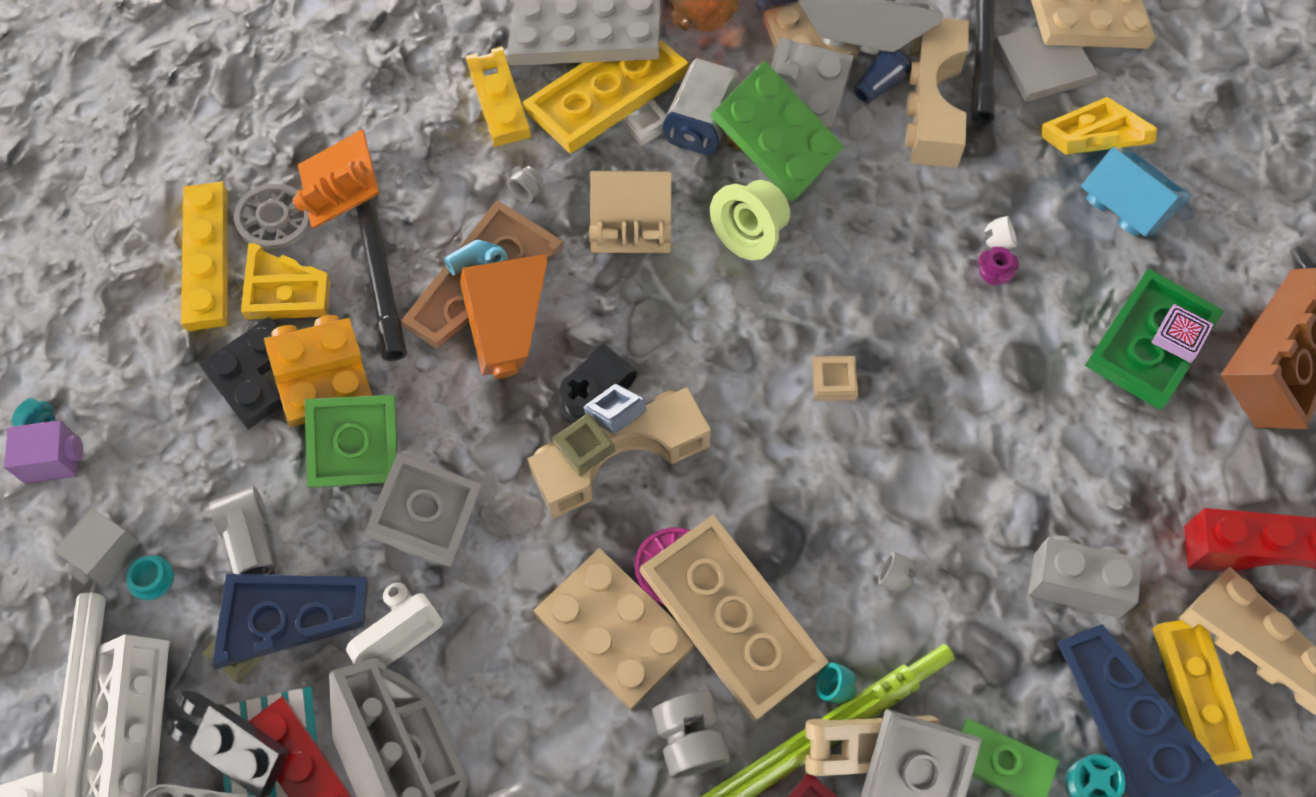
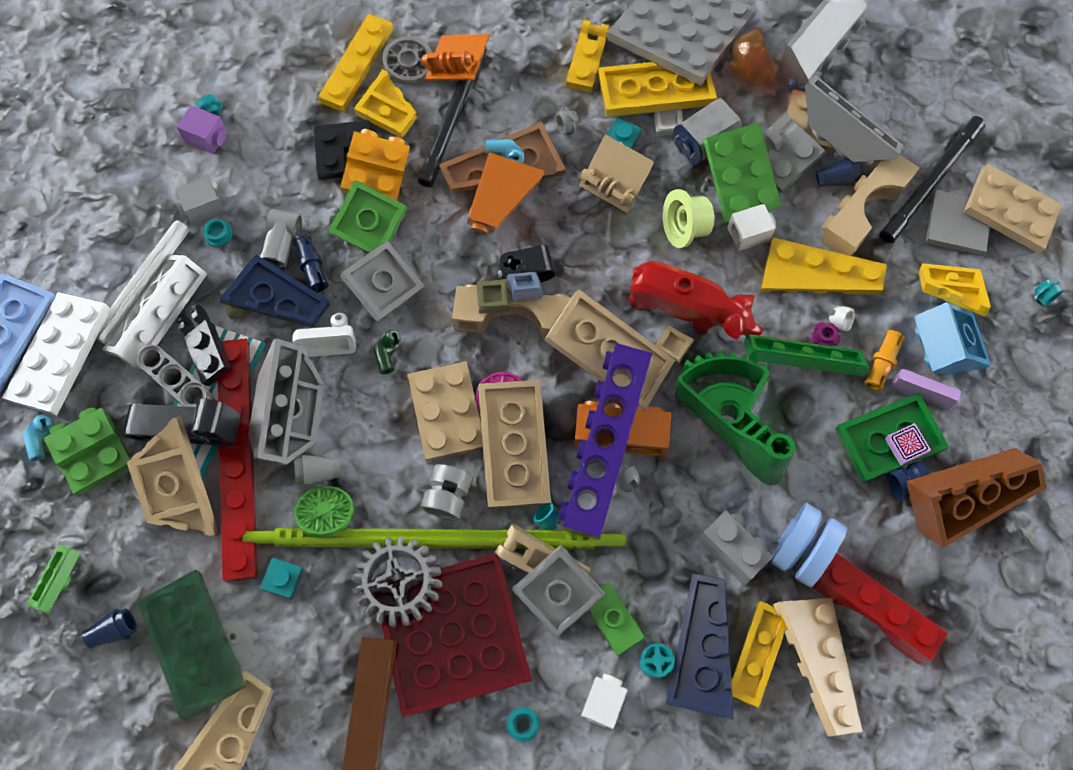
camera: 30 degrees right, 5 degrees up
none -> dark blue pin [293,234,329,292]
none -> dark green arm [373,330,401,375]
none -> tan plate [544,289,675,410]
none -> dark purple brick [558,343,653,540]
none -> orange brick [574,401,671,457]
none -> teal plate [607,117,642,149]
none -> red animal [629,261,763,339]
none -> green arm [675,350,795,485]
none -> white brick [727,204,776,252]
none -> green tile [744,334,869,377]
none -> yellow wing [759,237,887,295]
none -> light blue wheel [770,502,847,588]
none -> light orange pin [864,330,906,391]
none -> dark blue wheel [887,461,930,501]
none -> lavender tile [889,369,961,411]
none -> teal plate [1034,279,1064,306]

